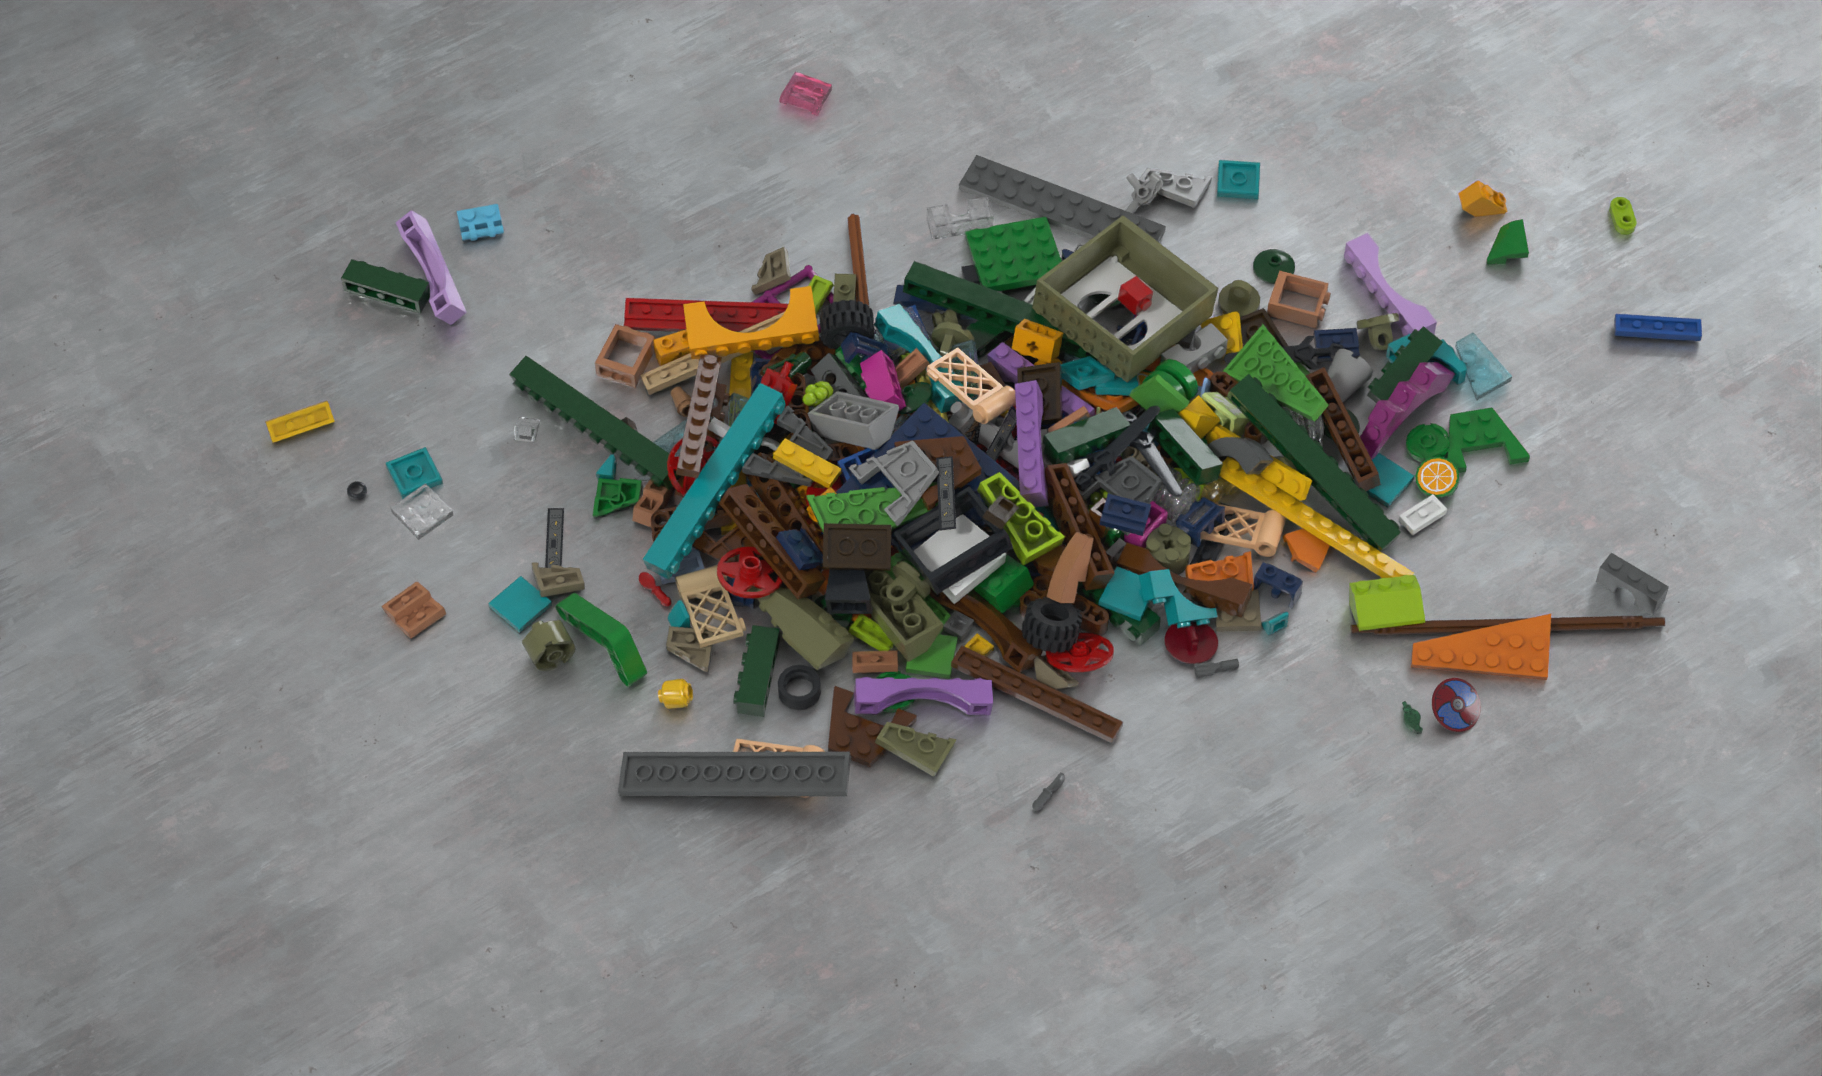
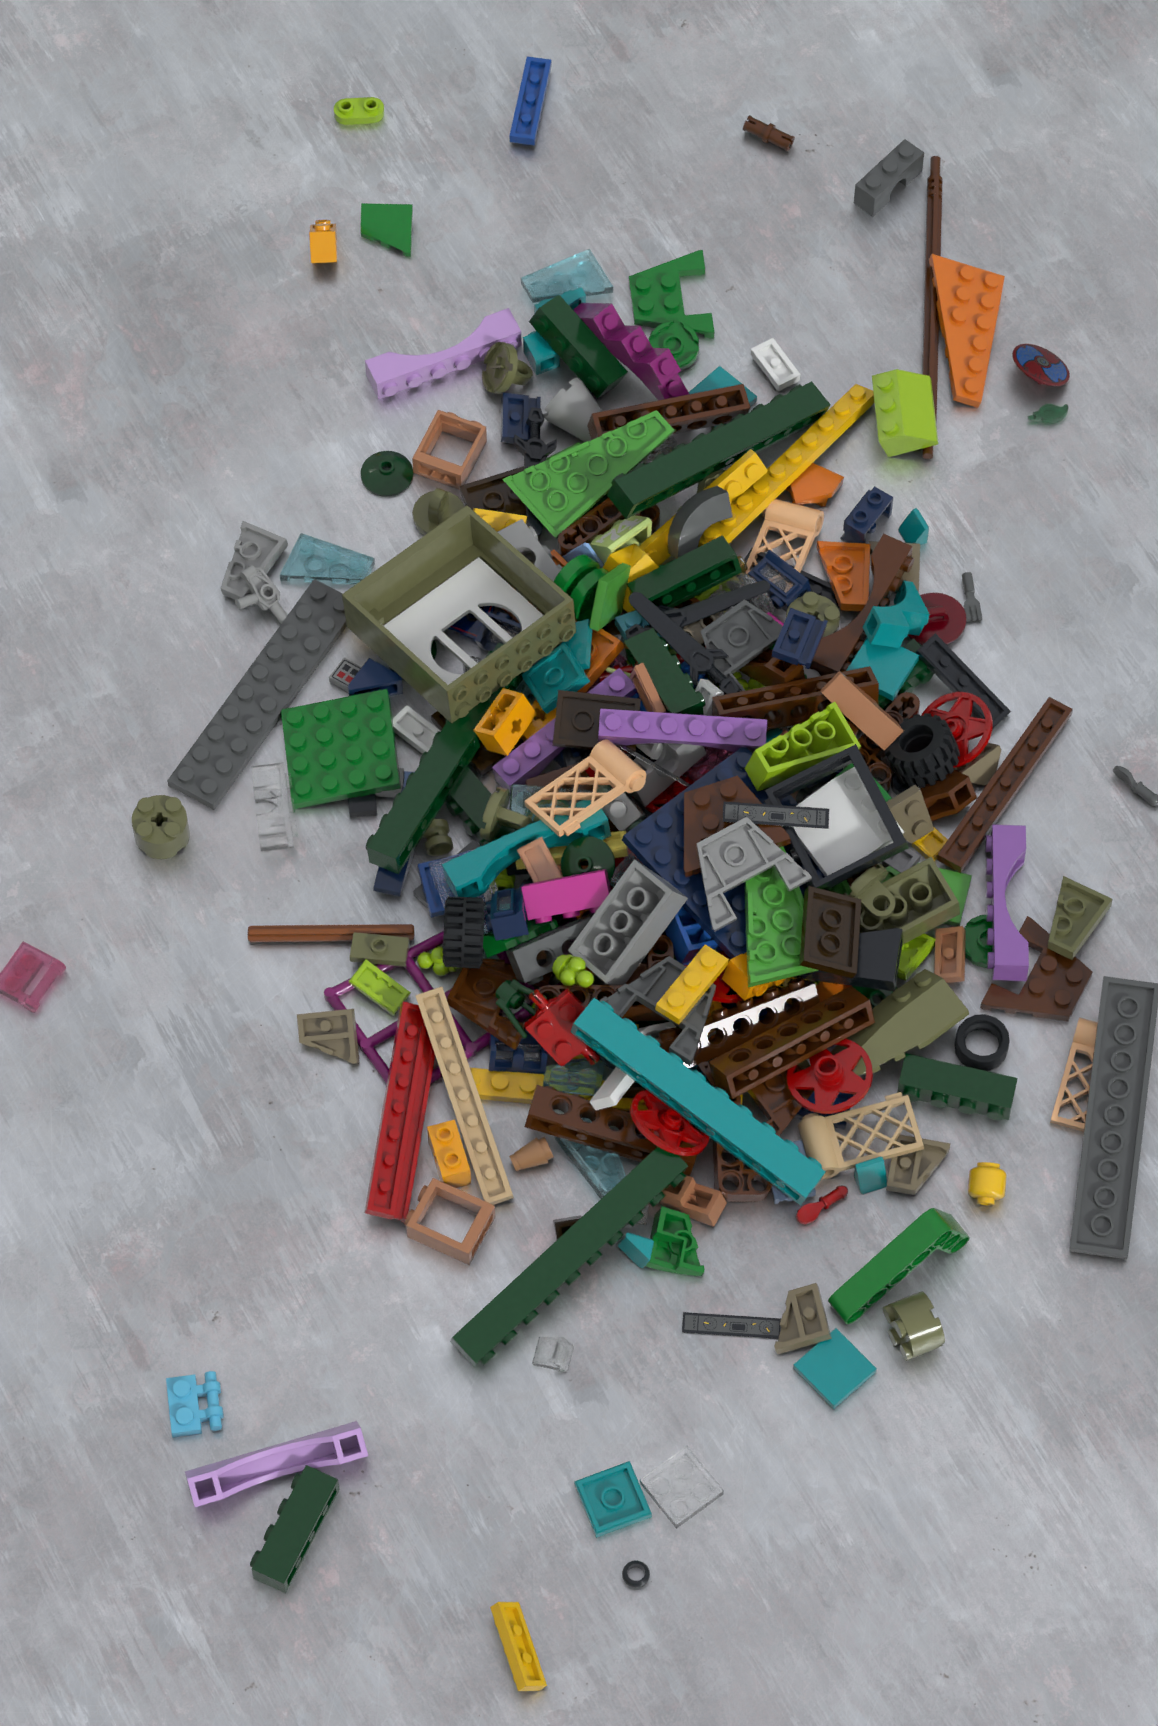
camera: 85 degrees left, 5 degrees up
nougat slope [382,582,446,639] -> none
plate [676,354,722,478] -> none
light orange arch [683,286,819,360] -> none
dark blue plate [776,528,823,570] -> none
dark brown tile [983,495,1019,530] -> none
red brick [1118,276,1153,315] -> none
teal tile [1217,160,1260,200] -> none
tile [1415,457,1460,499] -> none
none -> olive brick [132,795,190,859]
none -> clear light blue wing [280,533,375,584]
none -> reddish brown pin [743,115,795,152]
none -> dark tan wing [886,785,934,844]
none -> black tile [915,633,1011,729]

